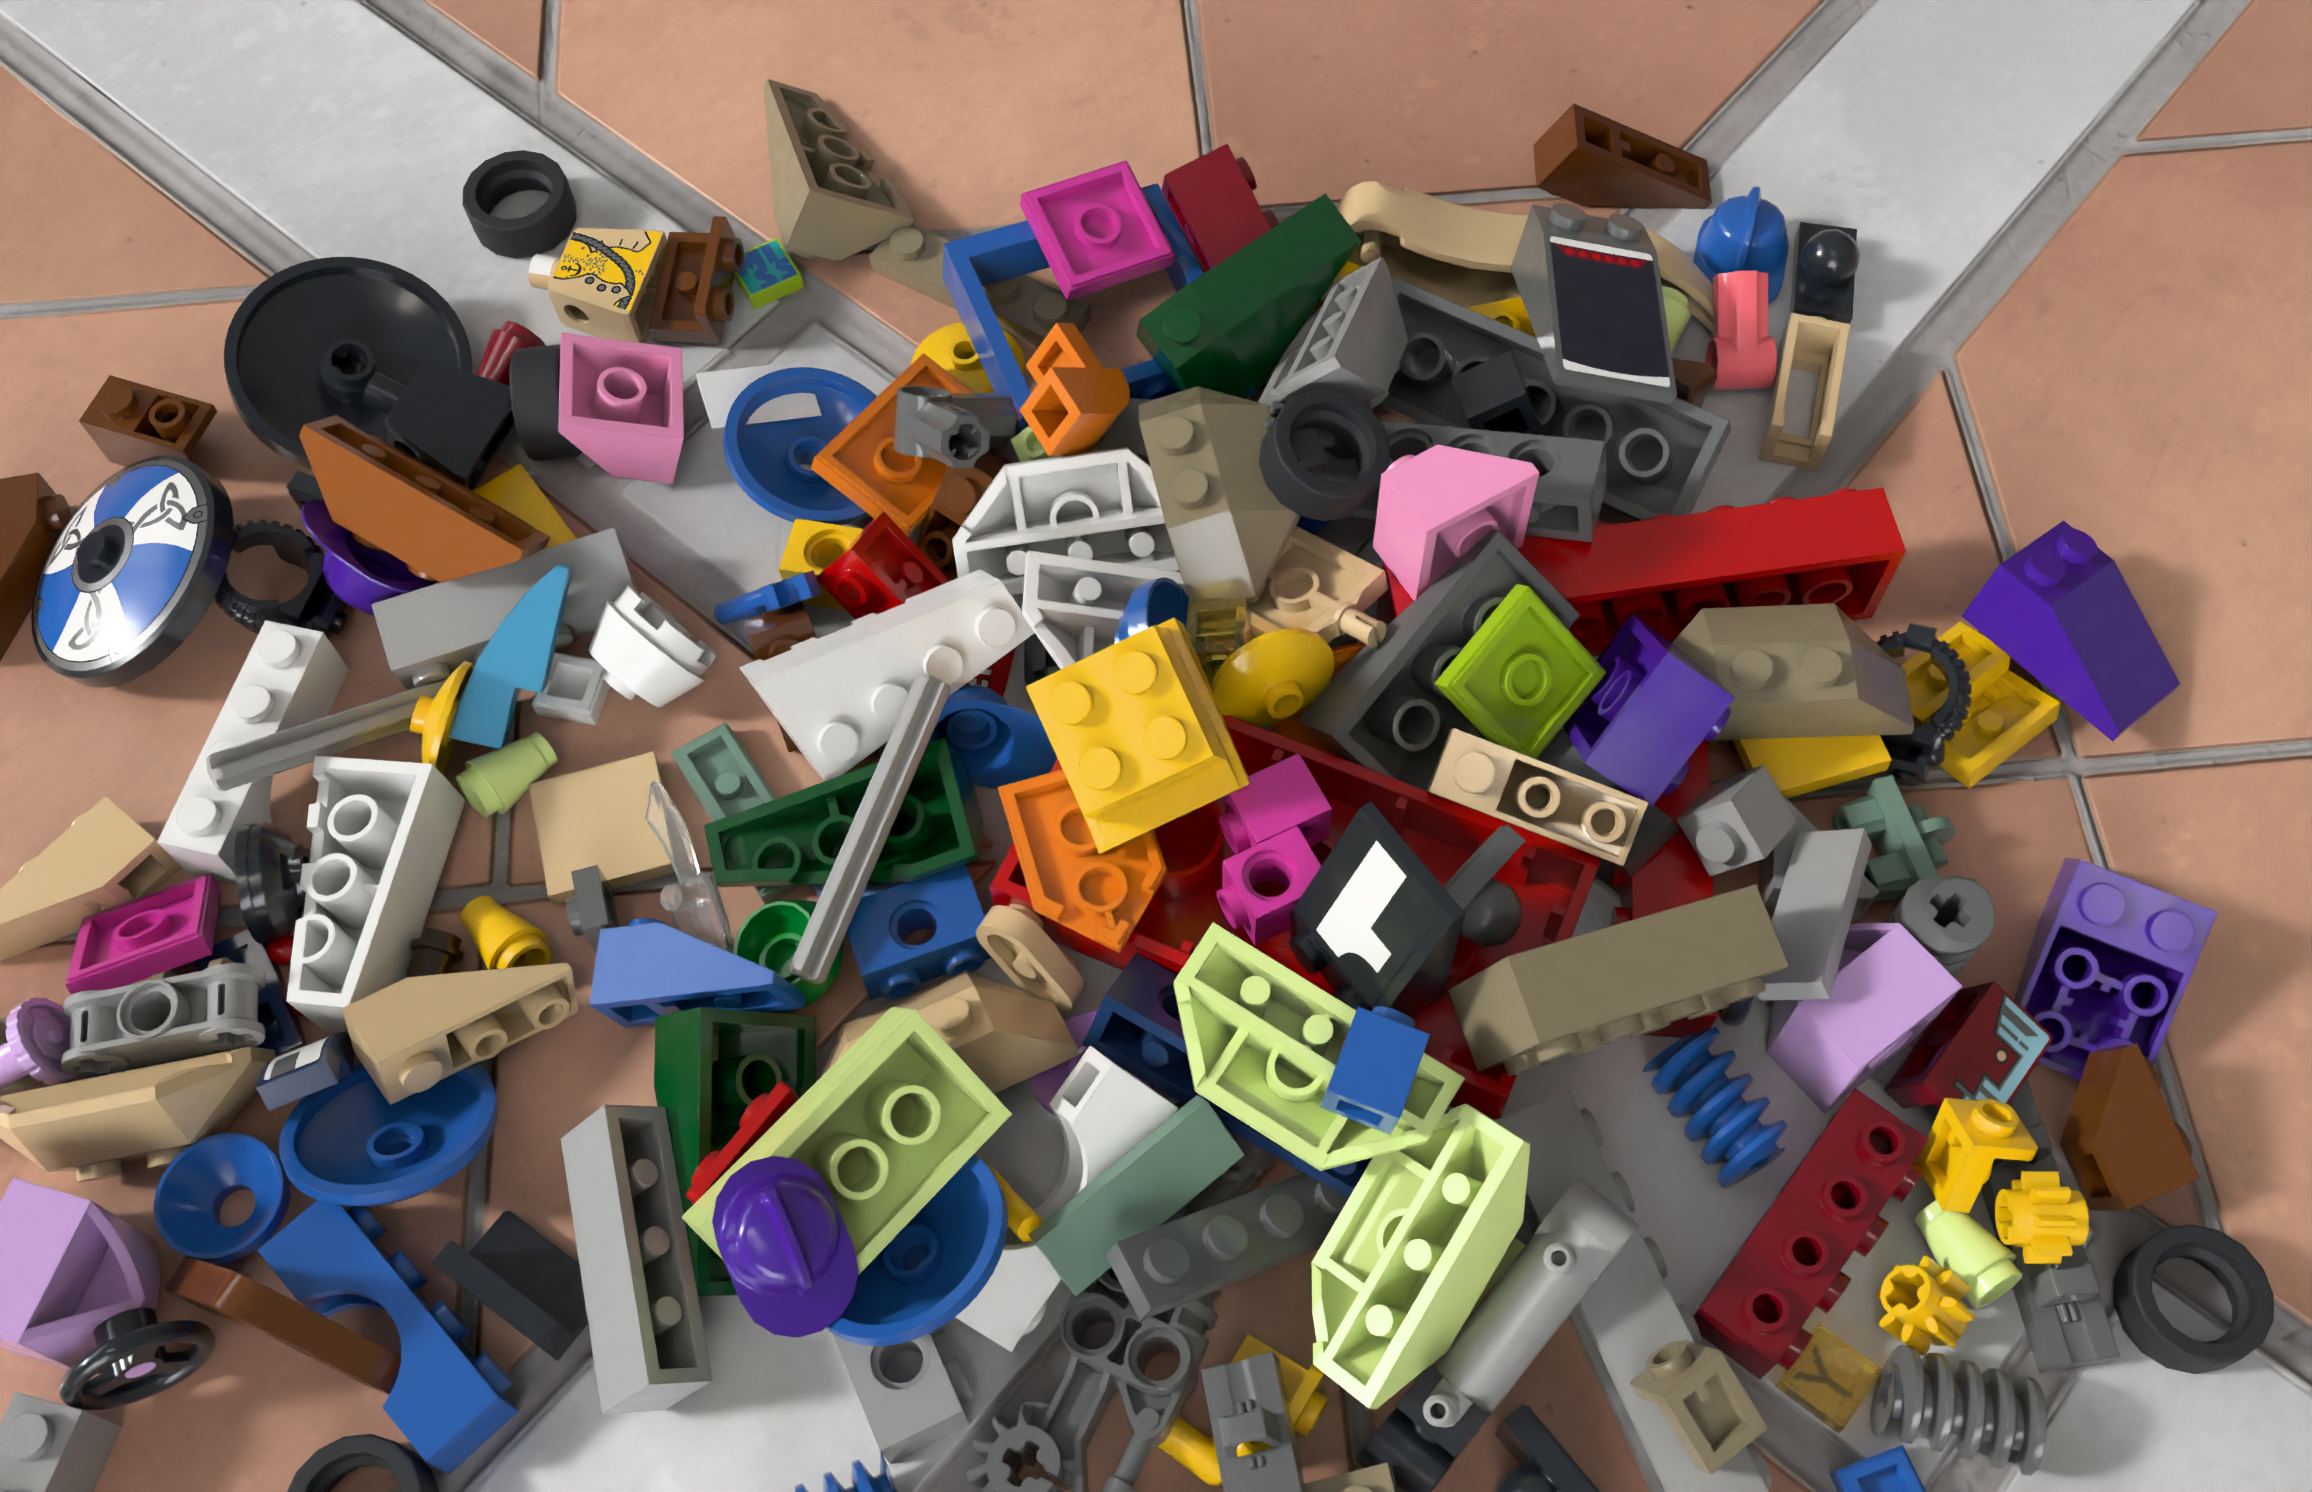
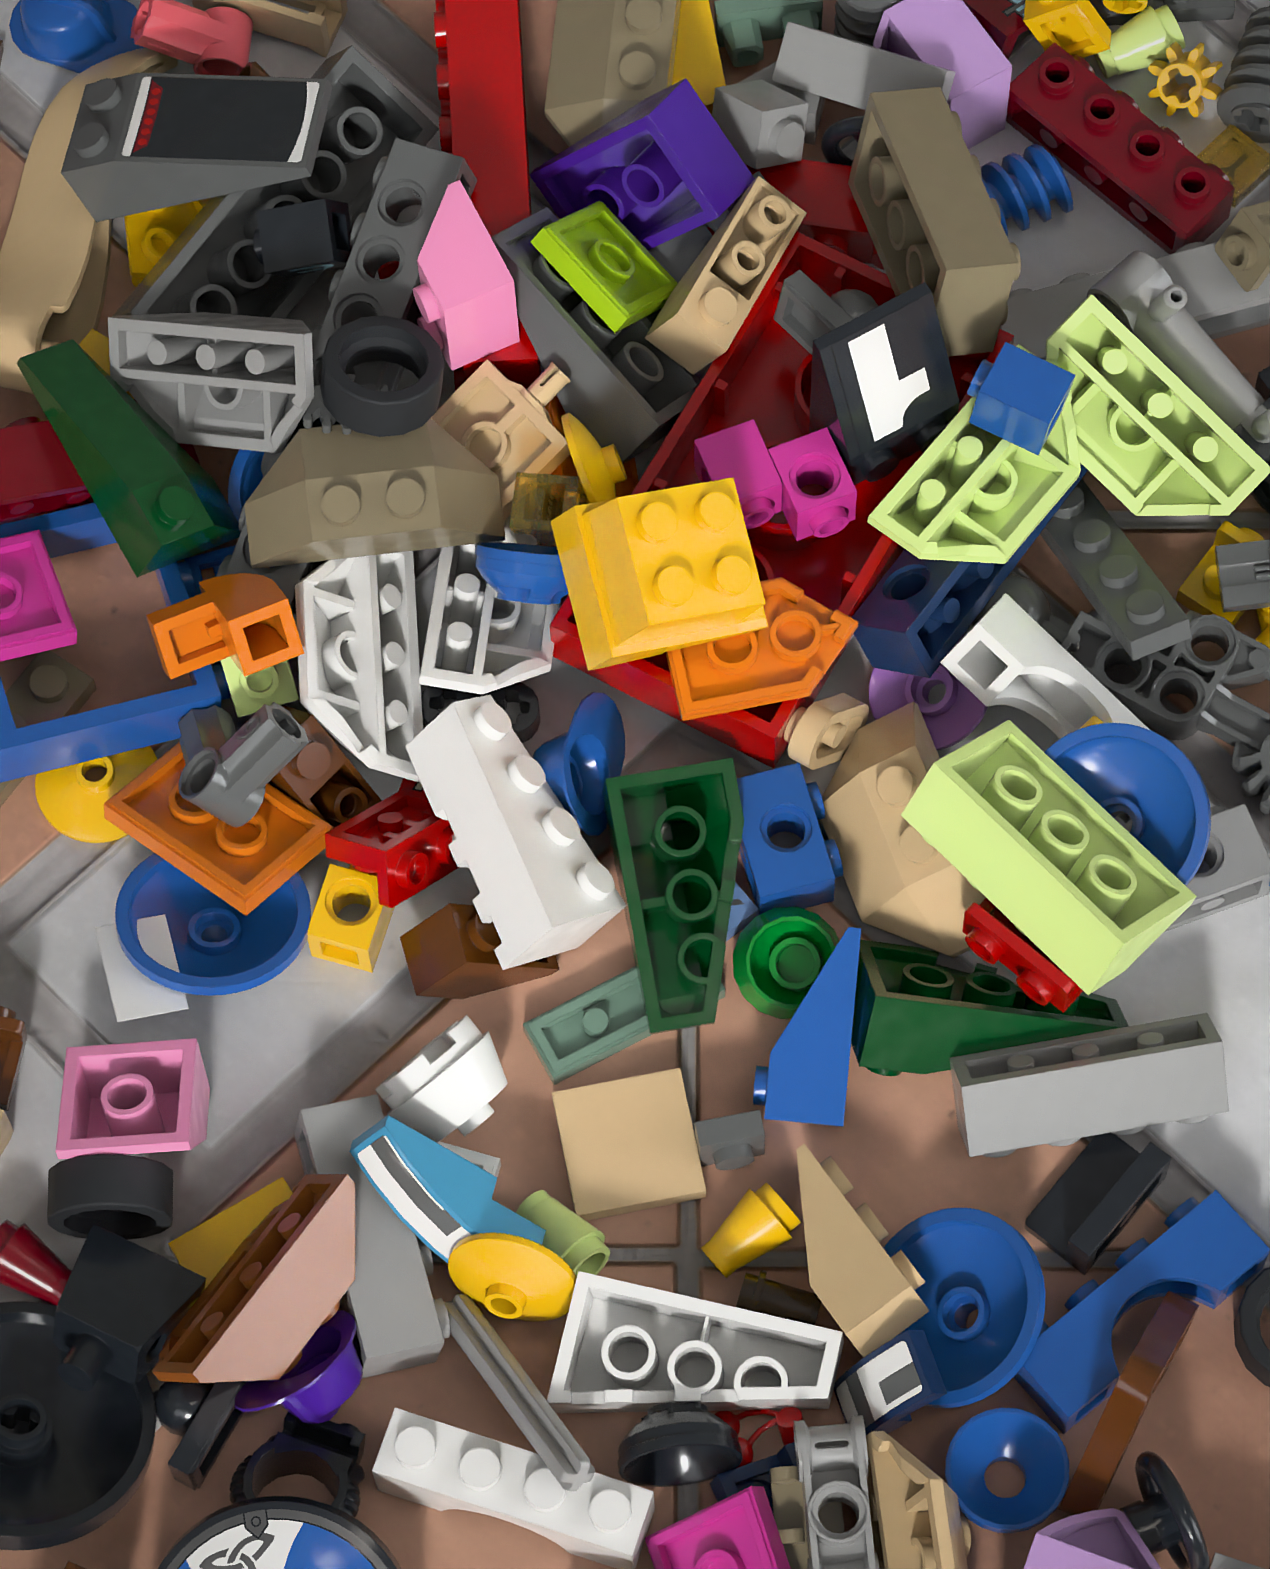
camera: 85 degrees left, 5 degrees up
clear piece [645,781,734,953] -> none
dark purple piece [712,1156,859,1338] -> none
blue piece [714,570,821,624] -> none
light grey axle [789,674,950,984] -> none
sand green tile [1028,1095,1244,1296] -> none

